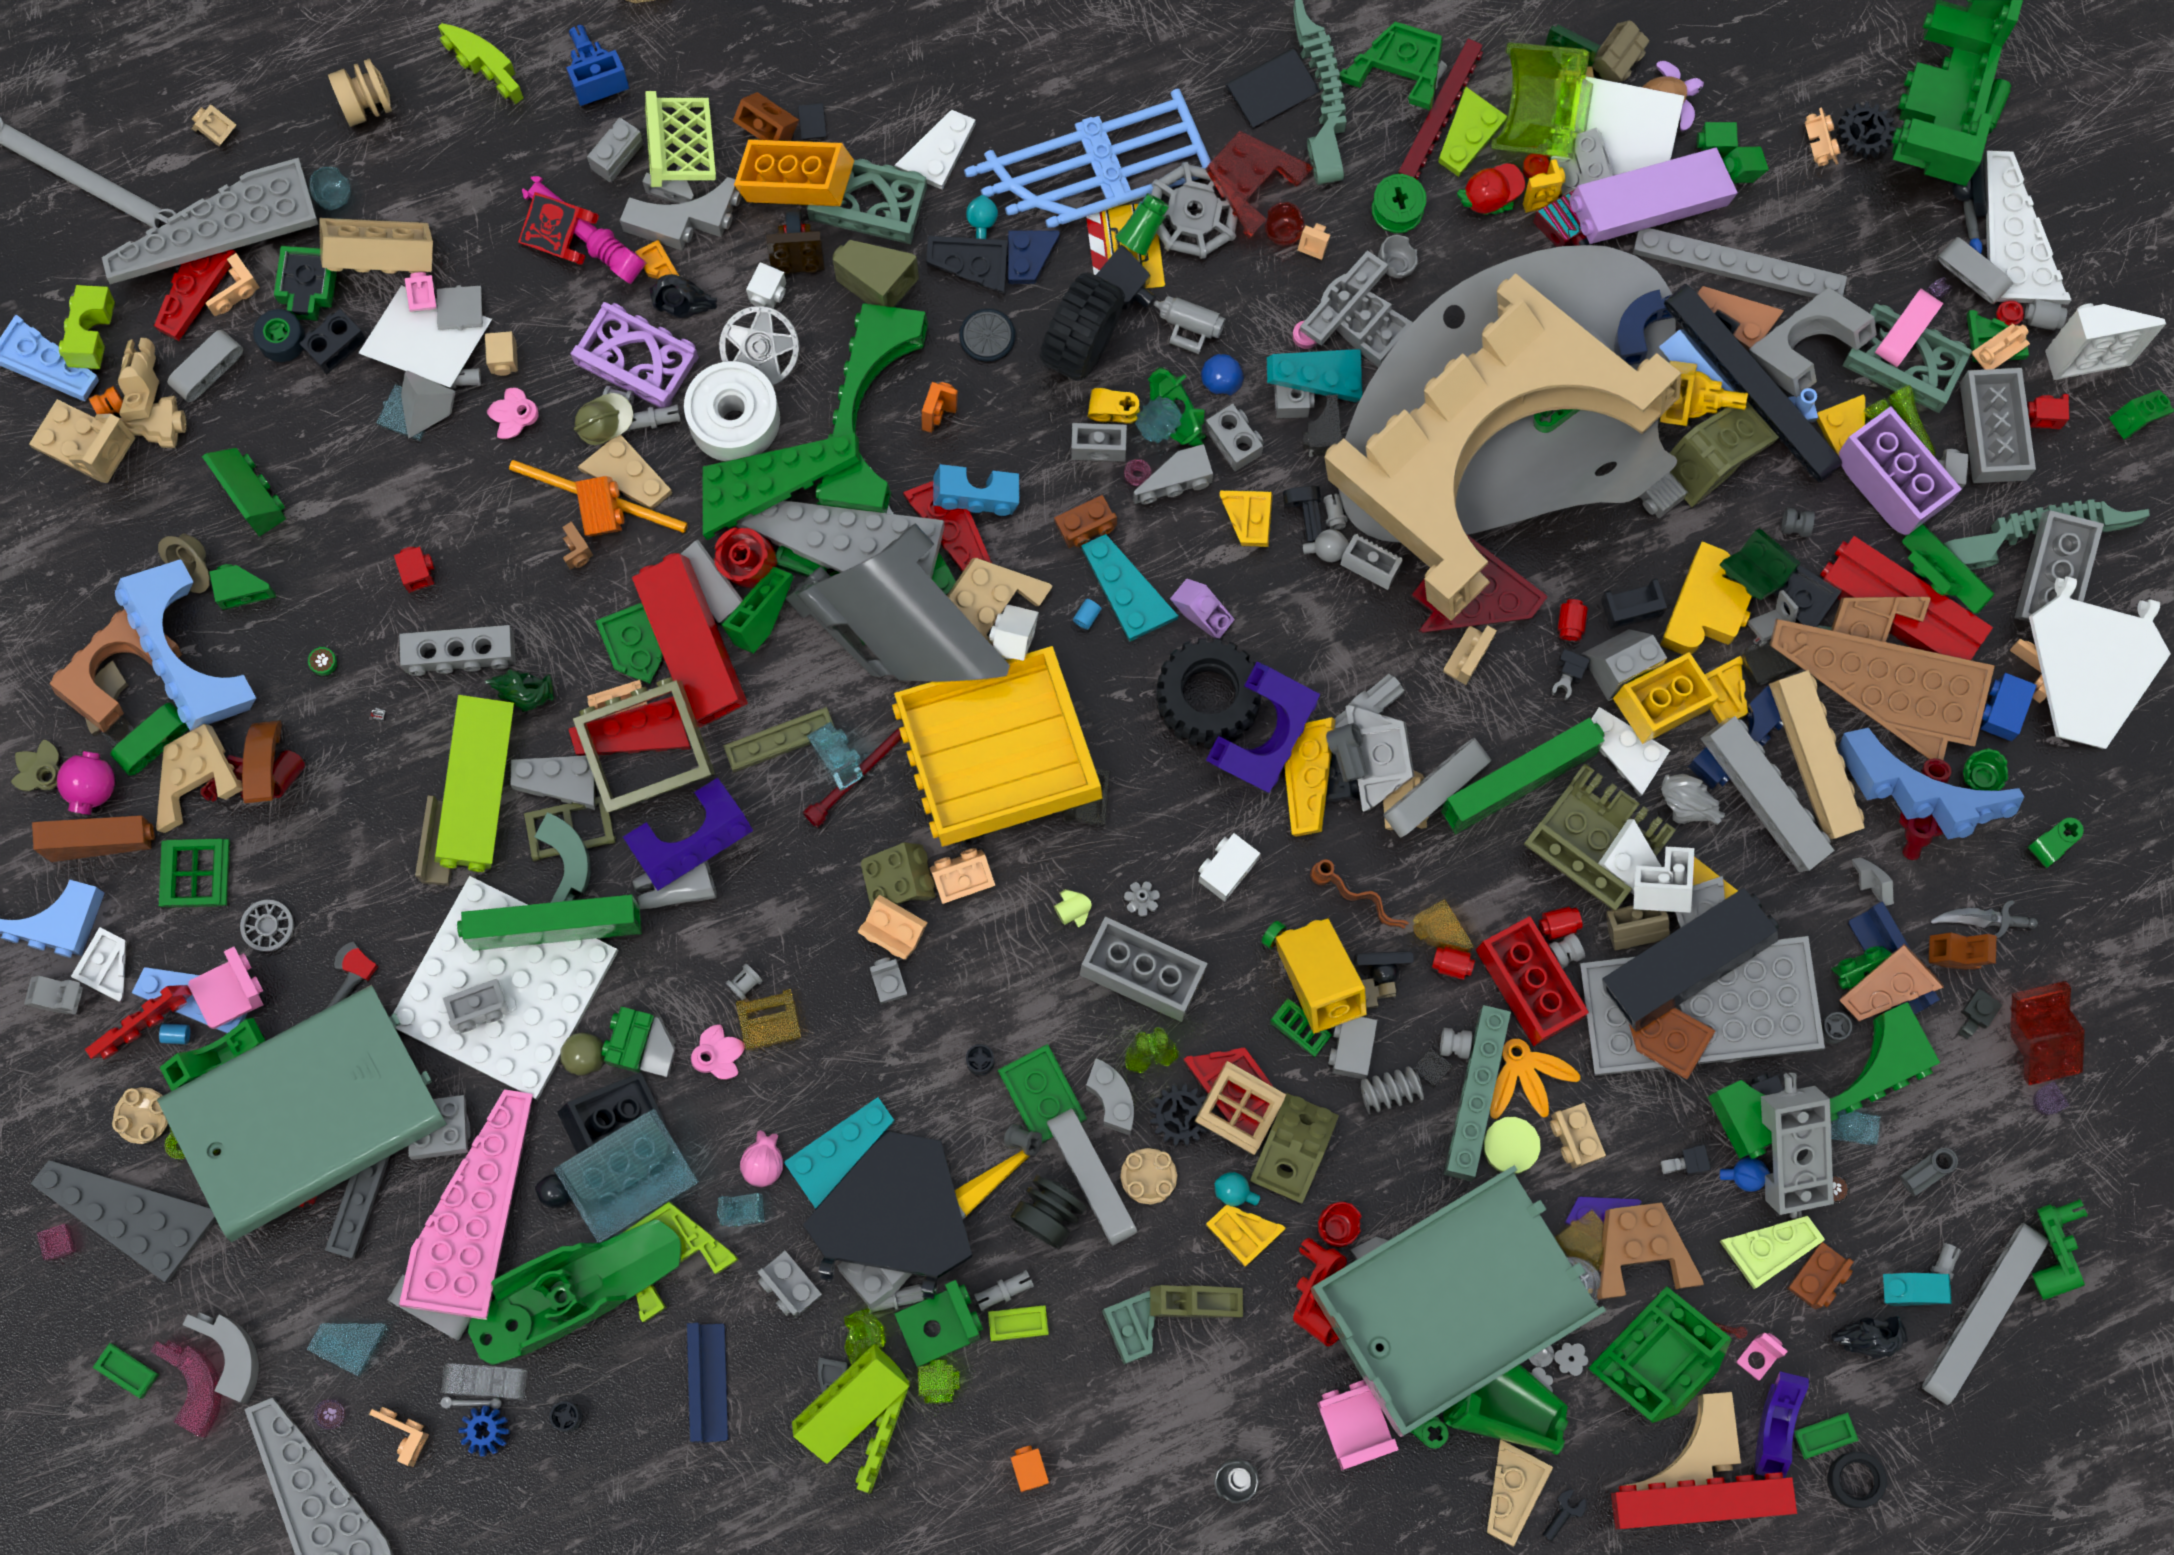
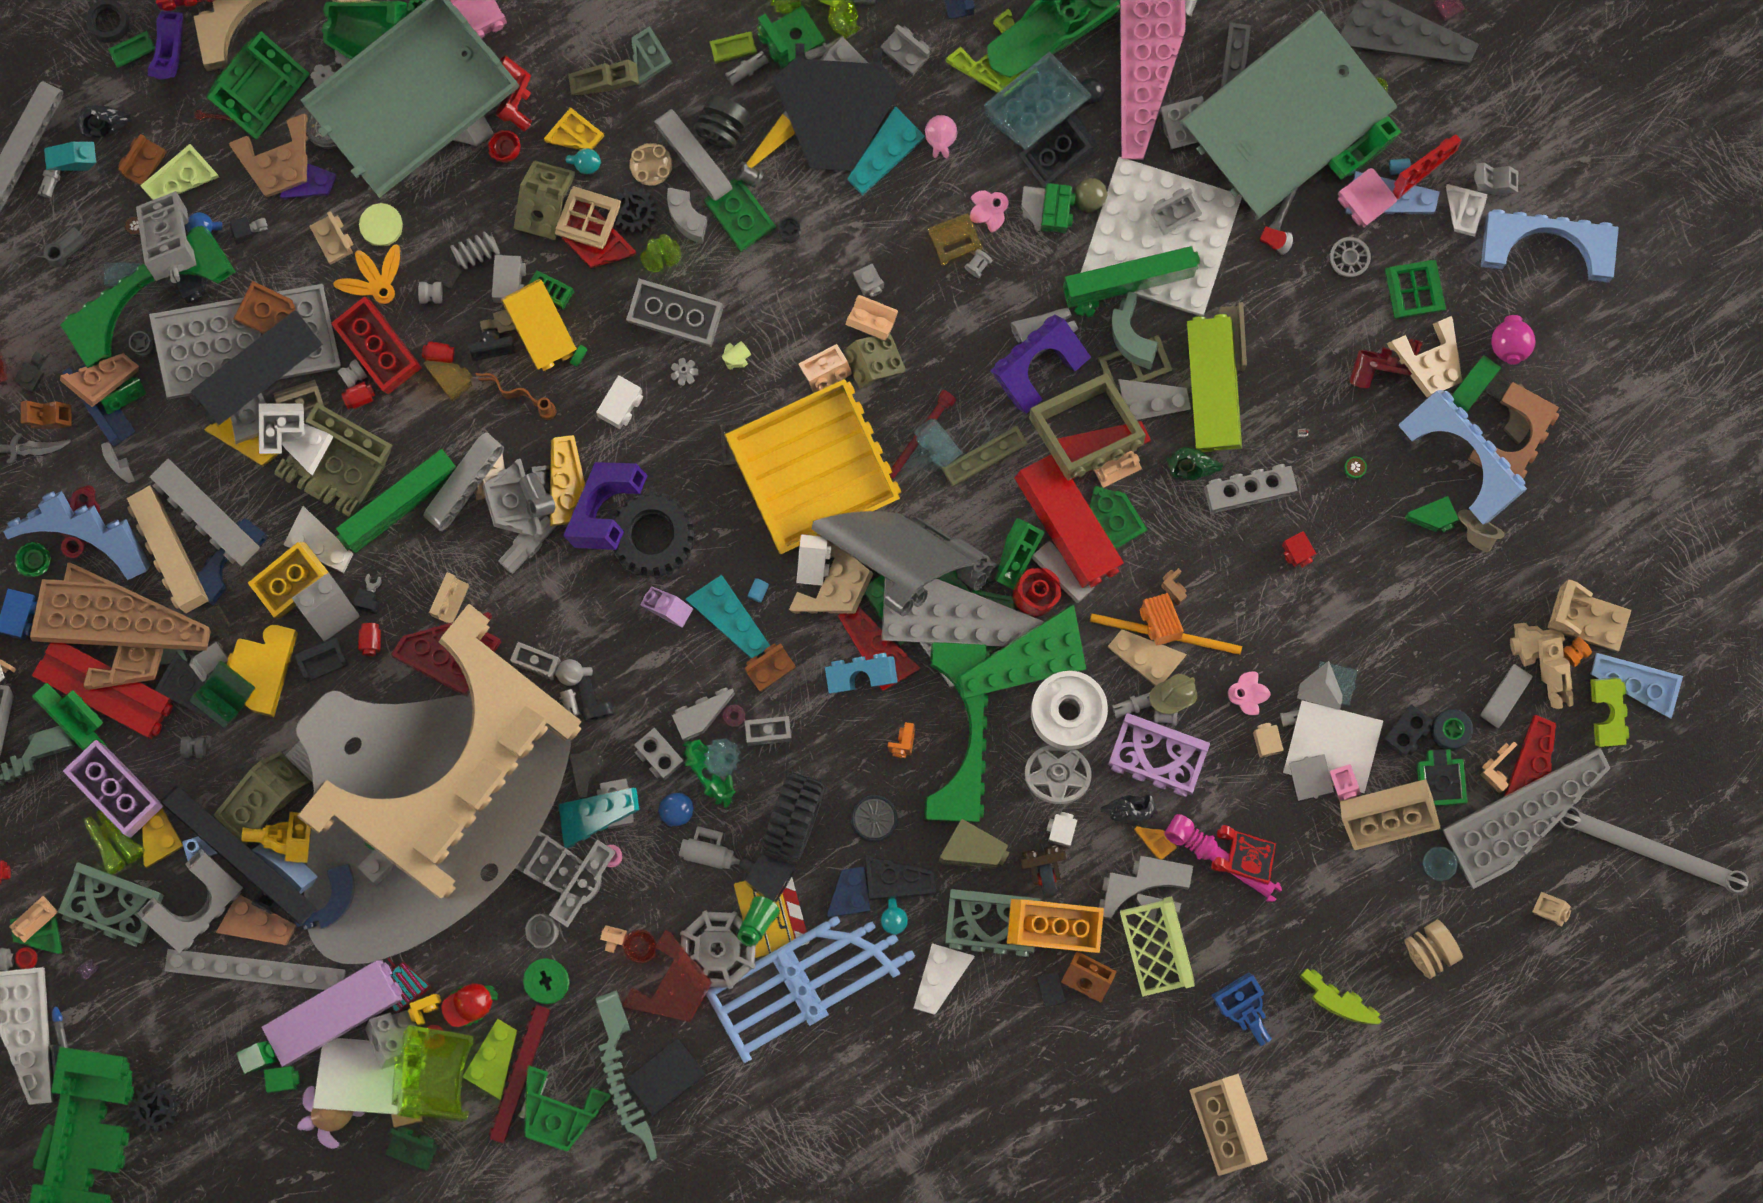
camera: 170 degrees right, 5 degrees up
olive plate [11,740,60,791] -> none
dark orange slope [32,816,155,862] -> none
tan dish [112,1087,168,1144] -> none
green slope [202,448,286,537] -> none
dark orange slope [242,720,282,803] -> none
light grey brick [587,118,644,183] -> none
clear light blue bracket [717,1193,764,1227] -> none
yellow piece [1088,388,1140,424] -> none
yellow wing [1220,491,1273,547] -> none
sand green brick [1444,1005,1511,1181] -> none
clear yellow piece [1555,1209,1604,1275] -> none
dark tan brick [1593,20,1650,82] -> none
light grey hair [1661,774,1725,825] -> none
yellow wing [1705,656,1748,723] -> none
bright pink bracket [1736,1332,1788,1381] -> none
light nougat hinge [1805,108,1841,166] -> none
bright pink beam [1875,288,1943,368] -> none
light grey beam [1937,237,2013,304] -> none
light grey brick [1937,449,1968,489] -> none
light grey brick [1960,368,2036,483] -> none

